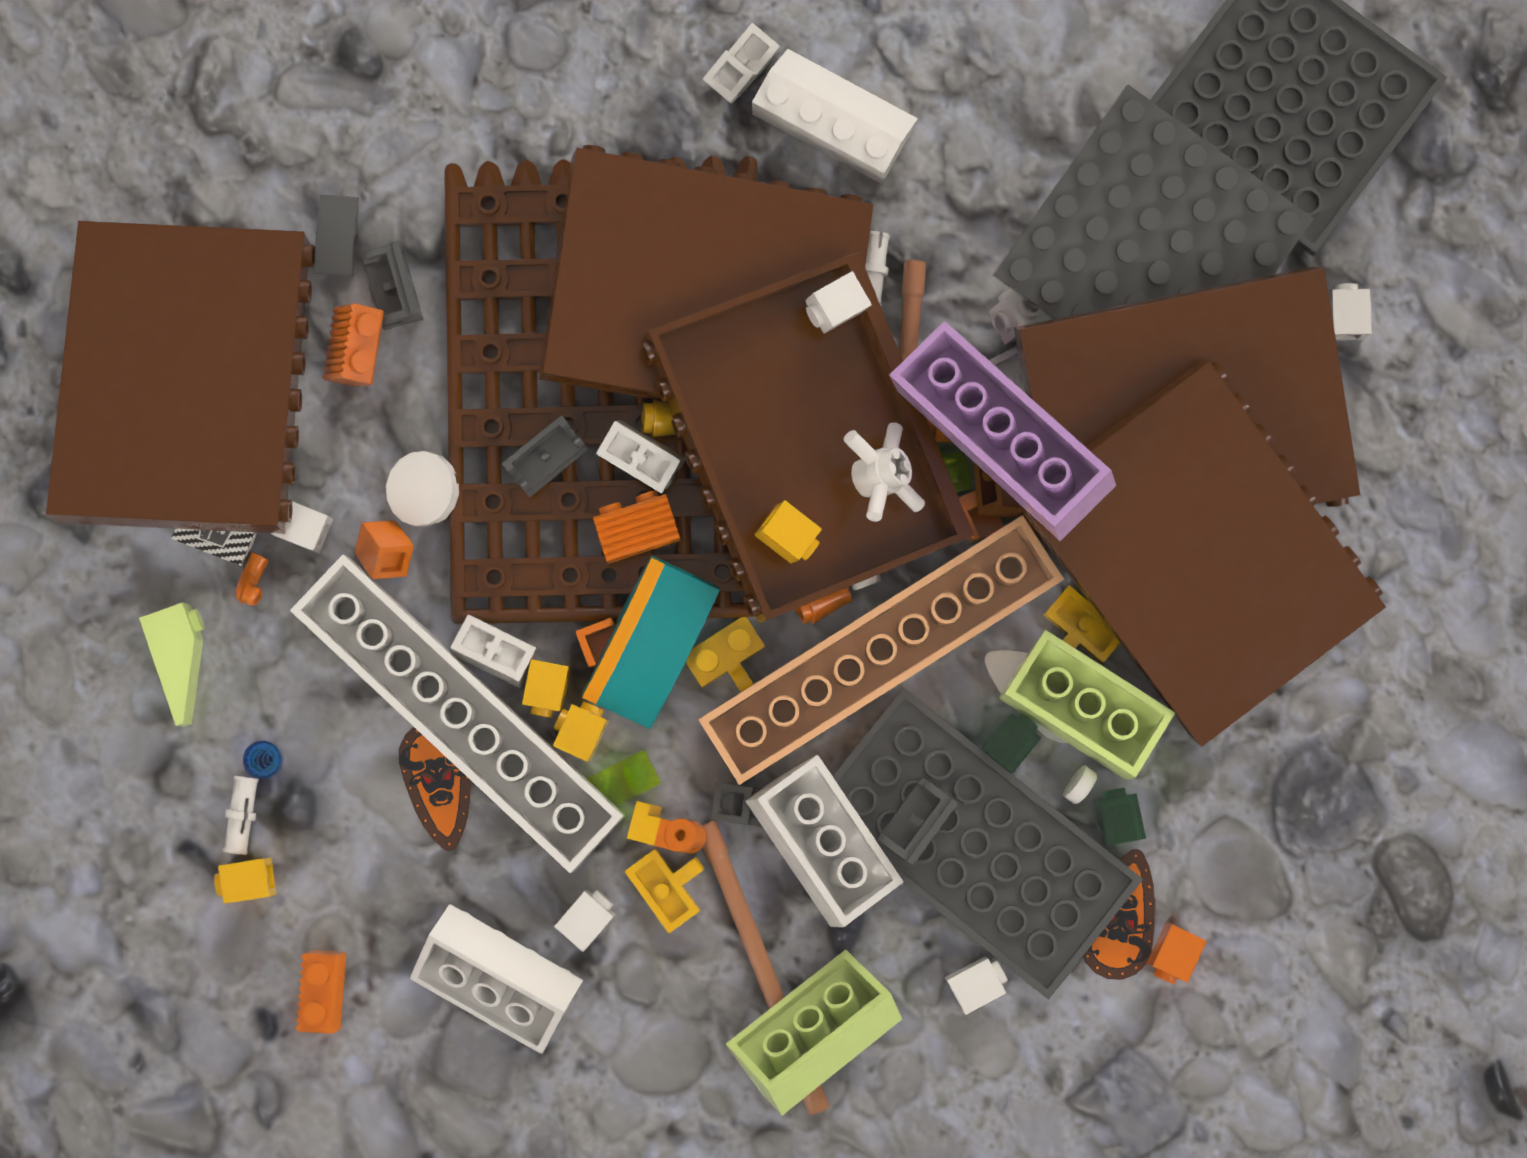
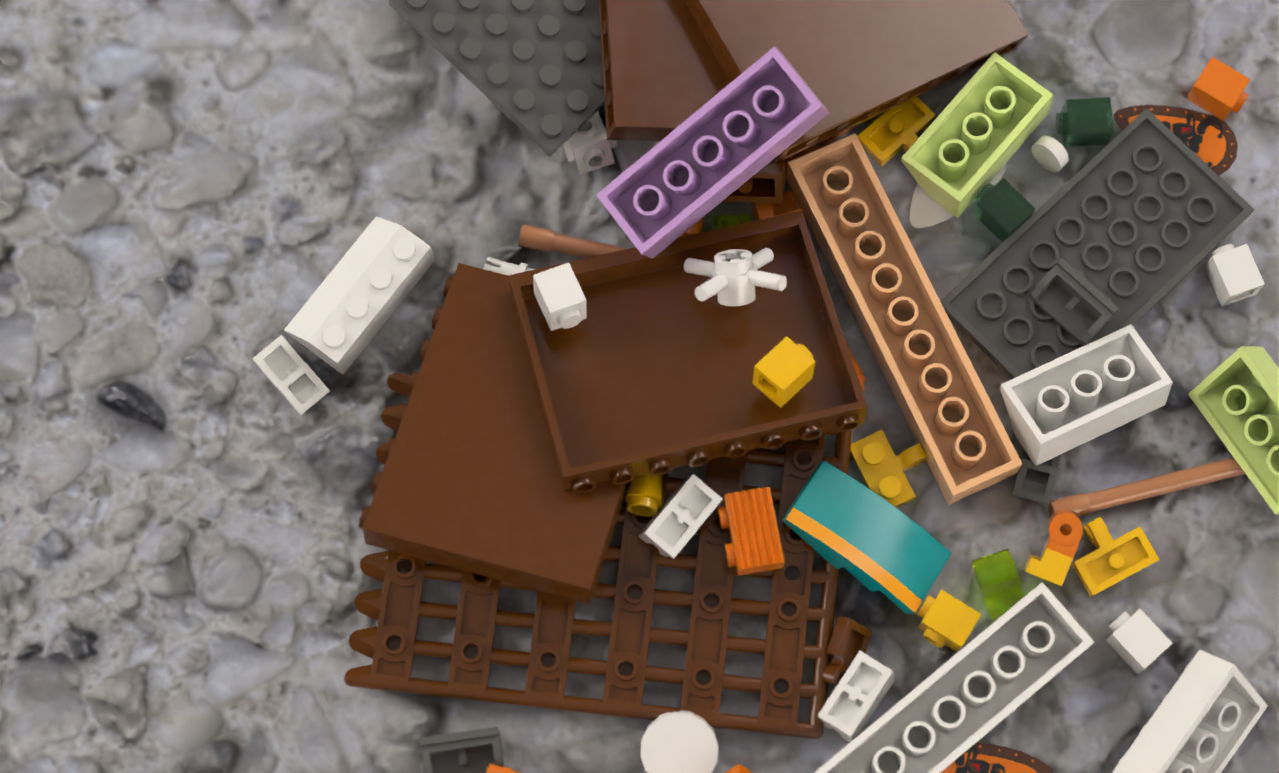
camera: 80 degrees left, 10 degrees down
dark grey hinge [502,415,588,498] -> none
yellow brick [522,659,571,718] -> none
orange panel [575,618,616,669] -> none
none -> reddish brown plate [822,616,872,688]

